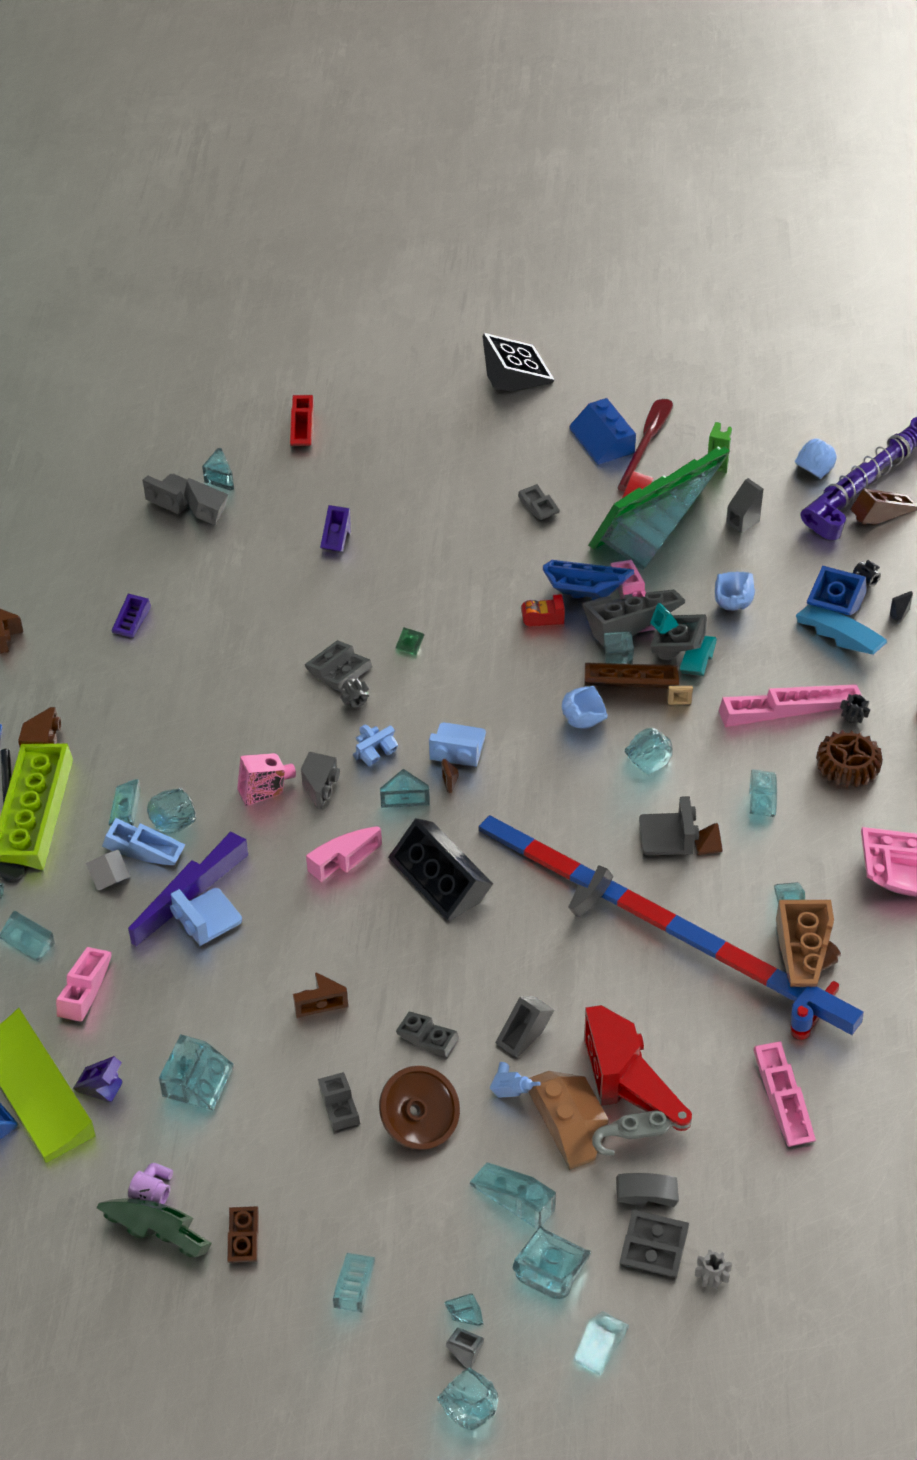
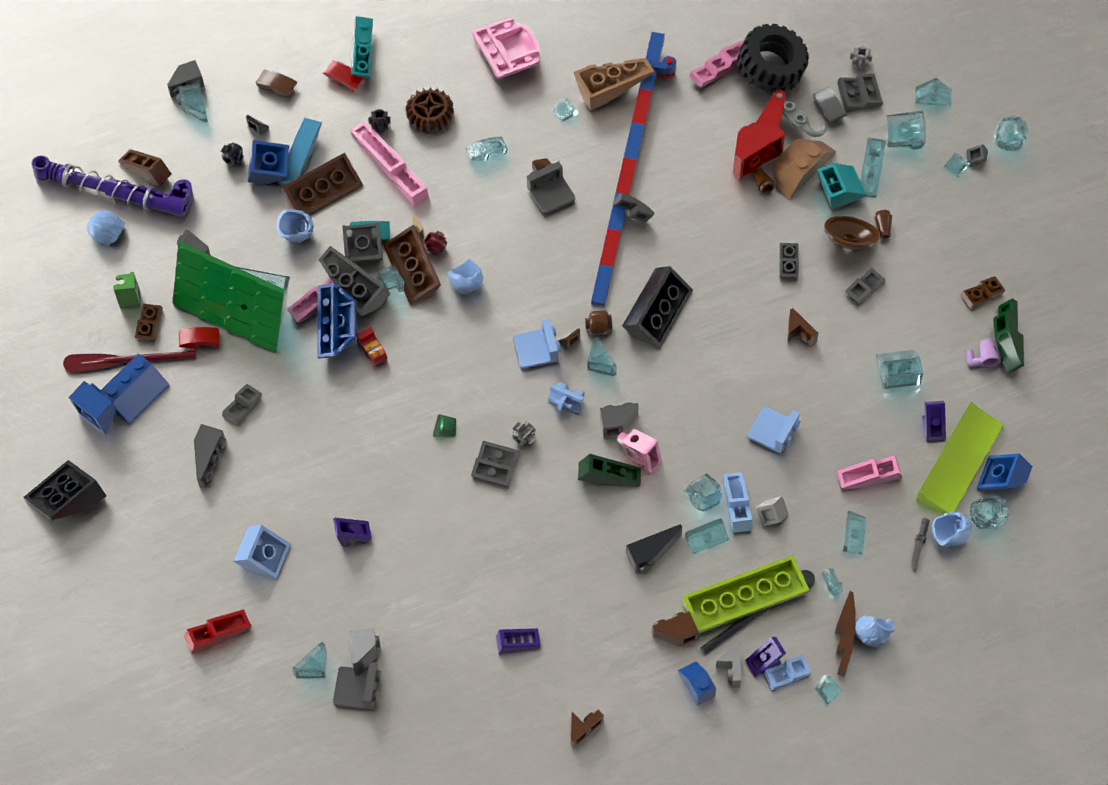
camera: 115 degrees left, 15 degrees up
dark purple slope [128,831,248,946] -> none
bright pink slope [306,826,382,882] -> none
clear light blue slope [333,1253,375,1313] -> none
light blue piece [490,1062,541,1098] -> none
dark grey slope [495,996,555,1057] -> none
clear light blue hair [624,728,673,775] -> none
teal slope [650,603,678,634] -> none
none -> blue slope [68,381,116,434]
none -> reddish brown slope [135,304,163,340]
none -> dark grey slope [194,424,226,488]
none -> light blue slope [234,525,291,579]
none -> reddish brown slope [281,152,363,214]
none -> dark red gear [424,230,447,255]
none -> dark green slope [578,454,641,487]
none -> reddish brown head [585,310,612,335]
none -> black slope [626,524,682,573]
none -> black tyre [737,24,809,94]
none -> reddish brown cone [752,167,775,194]
none -> teal slope [817,163,866,209]
none -> reddish brown cone [874,210,892,239]

